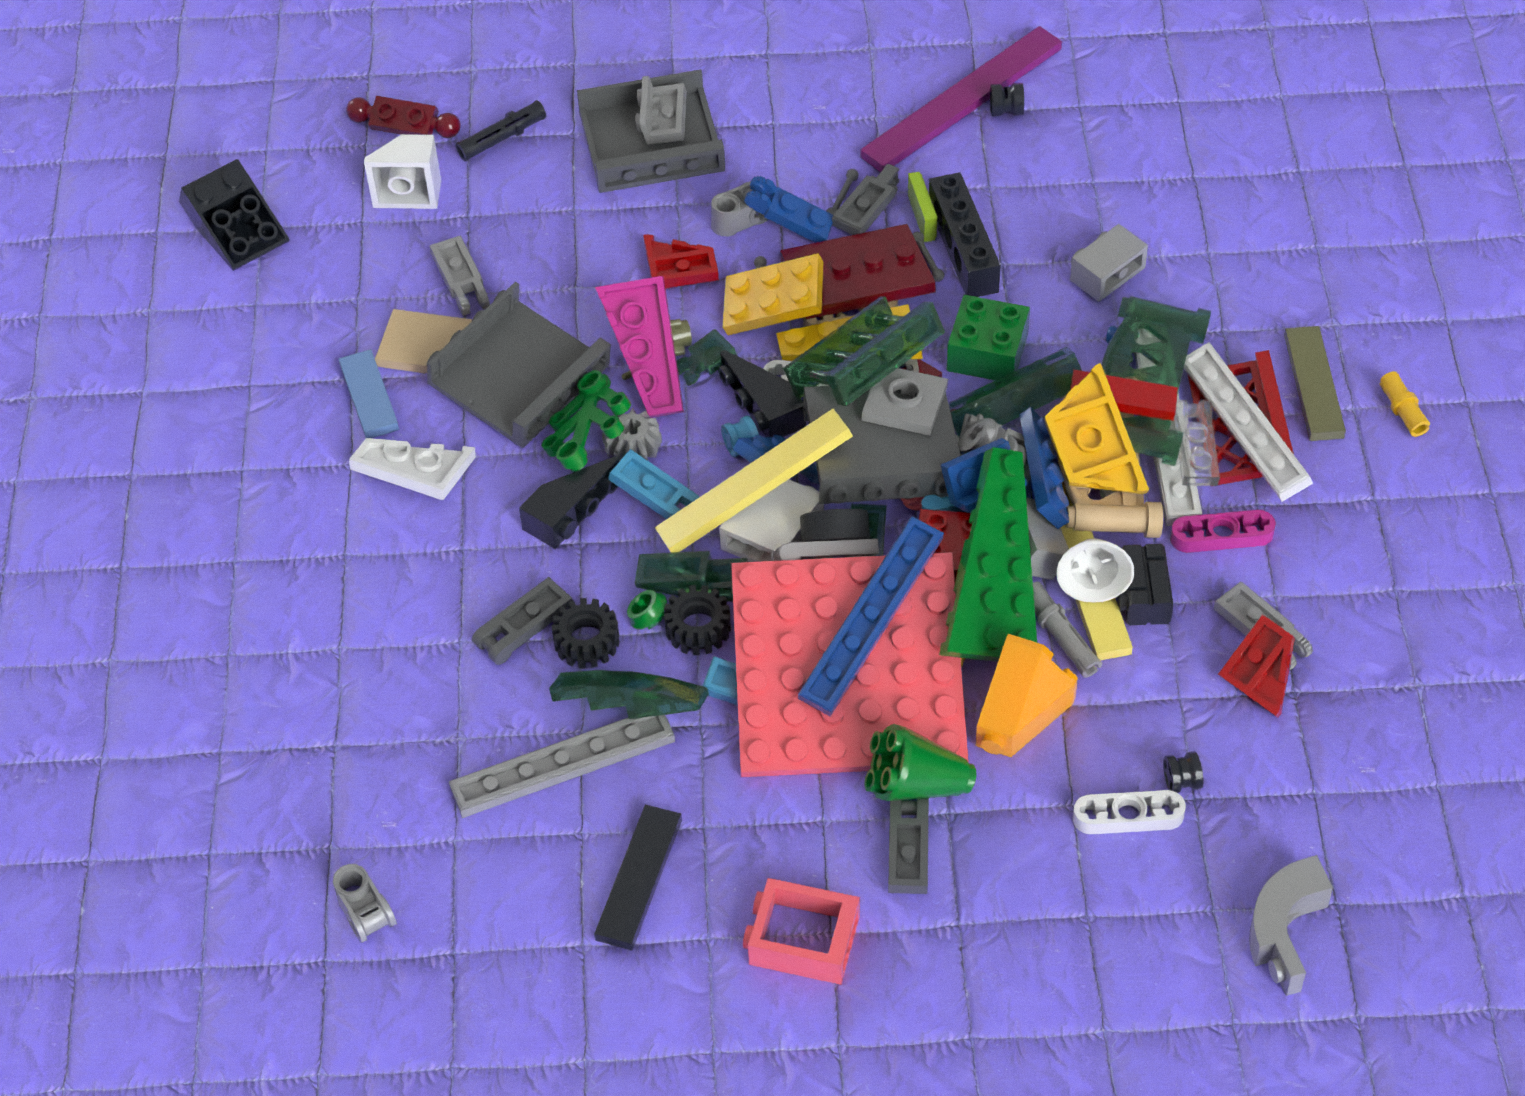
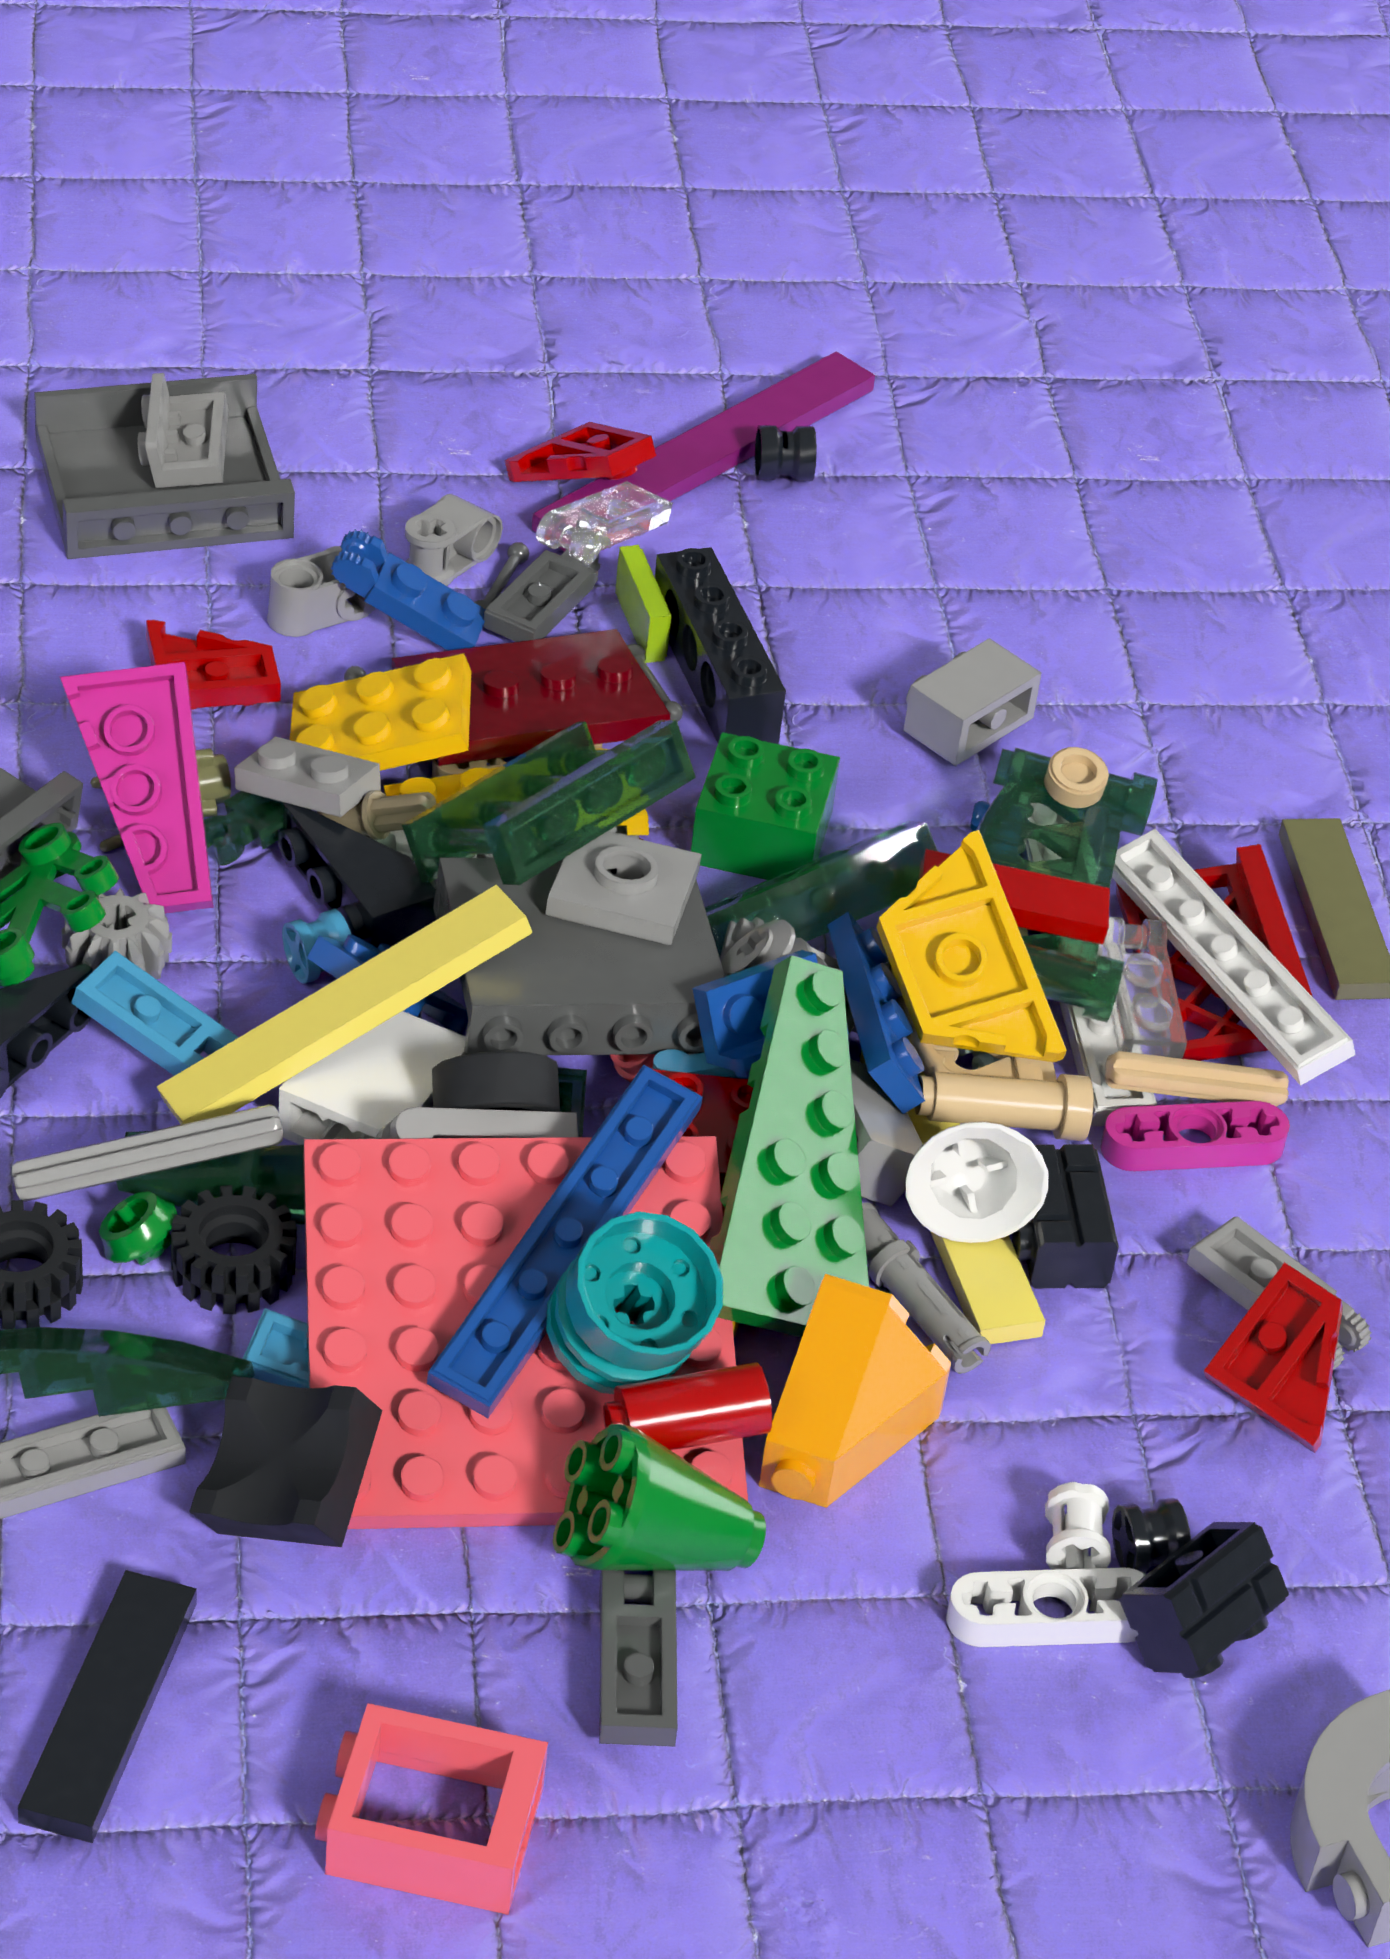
camera: 10 degrees left, 10 degrees down
none -> light grey axle [12,1105,283,1202]
none -> black brick [189,1376,383,1547]
none -> light grey bracket [234,737,381,817]
none -> dark tan axle [317,790,439,840]
none -> light grey piece [405,494,503,586]
none -> red wing [504,422,656,482]
none -> clear plate [536,481,673,565]
none -> teal wheel [546,1212,723,1394]
none -> red brick [603,1362,772,1450]
none -> tan tile [1044,747,1109,808]
none -> white bush [1045,1482,1111,1570]
none -> tan axle [1105,1051,1289,1107]
none -> black brick [1119,1522,1289,1678]

